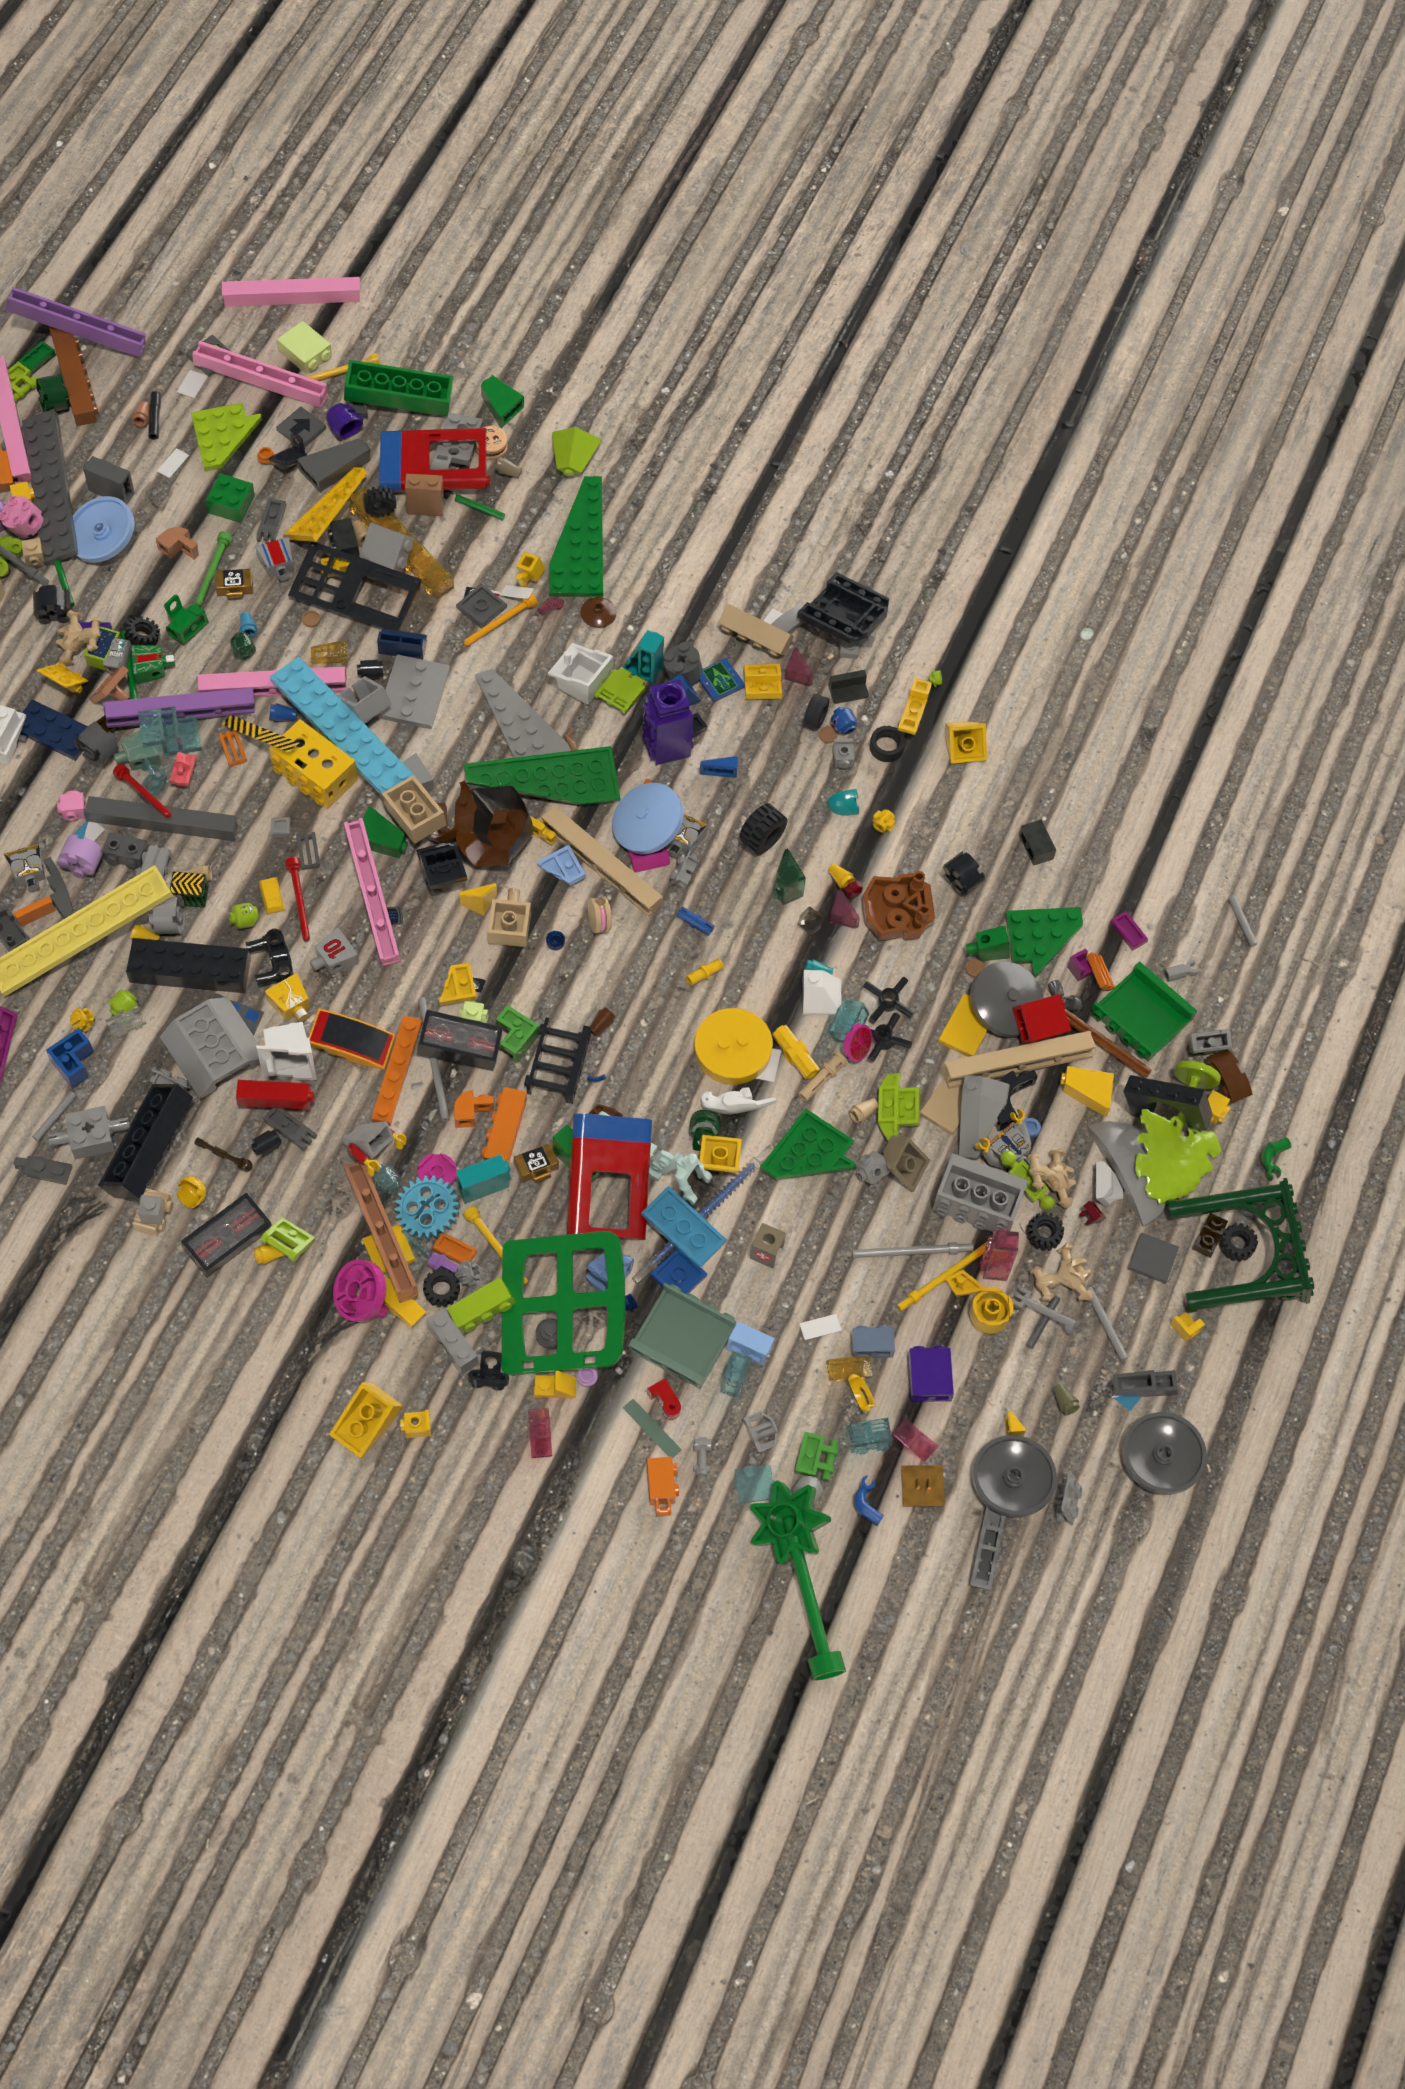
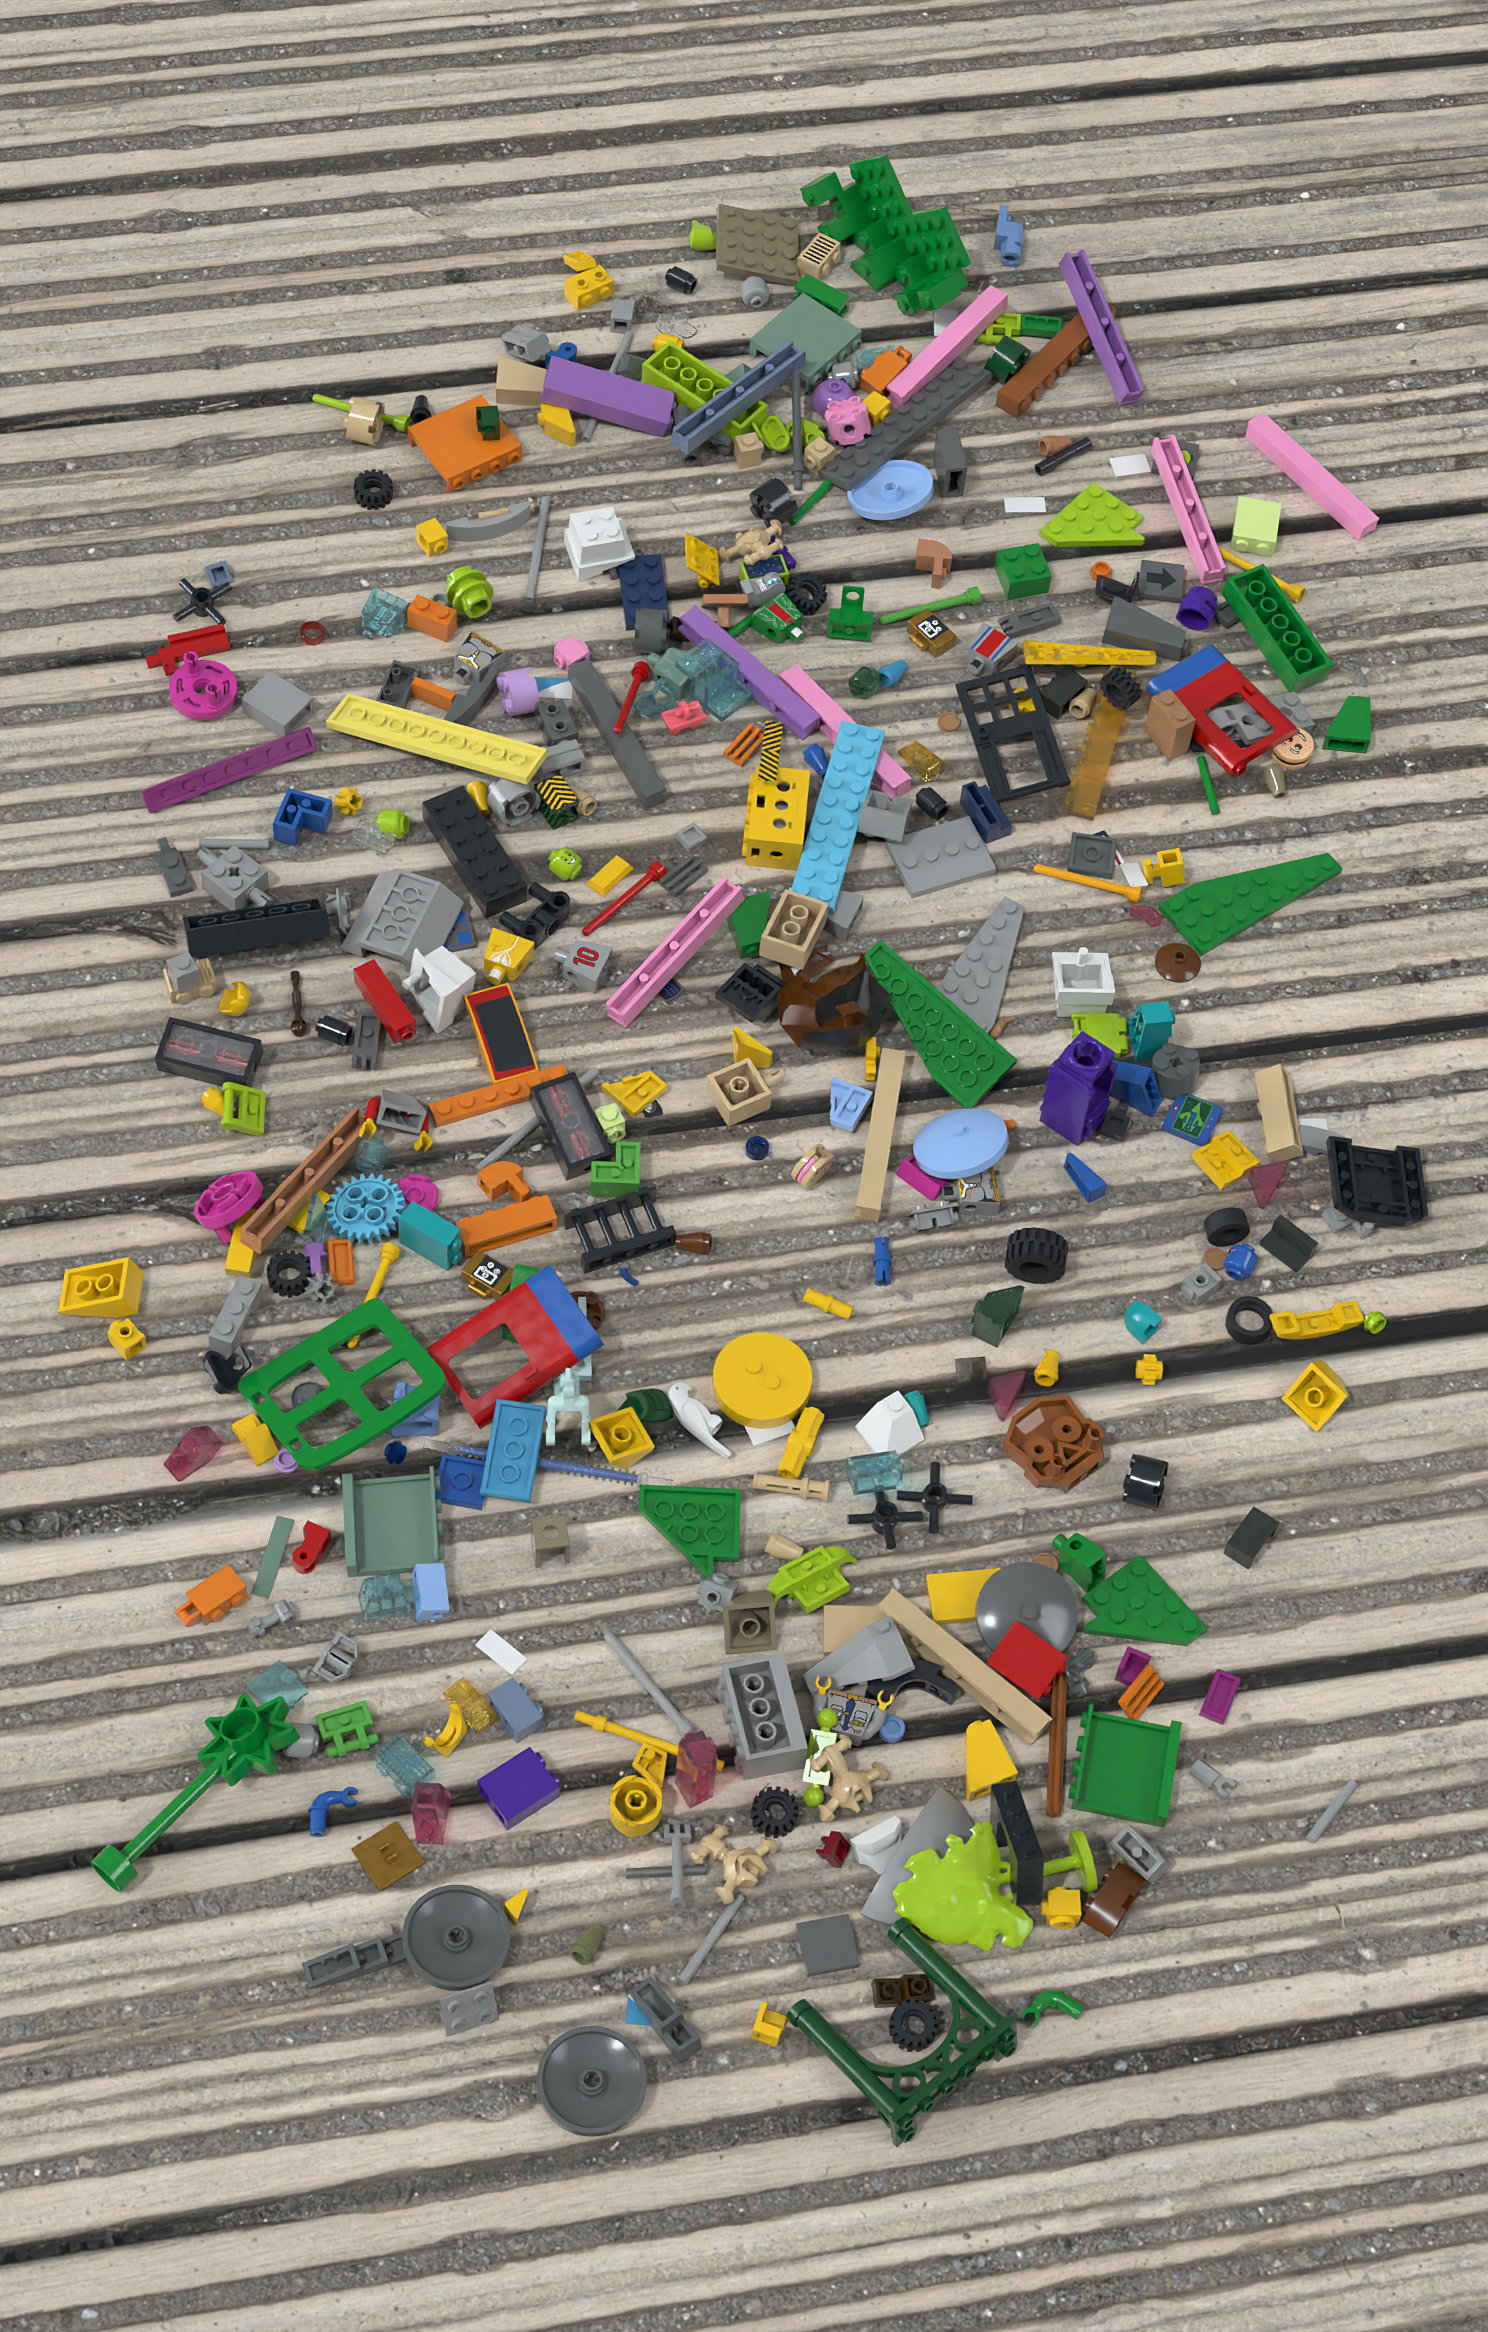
camera: 55 degrees right, 5 degrees down
light grey brick [359,522,414,572] -> none
lime brick [447,1277,516,1334] -> none
lime slope [552,427,601,476] -> none
tile [843,1023,872,1062] -> none
dark red tile [844,881,863,898] -> none

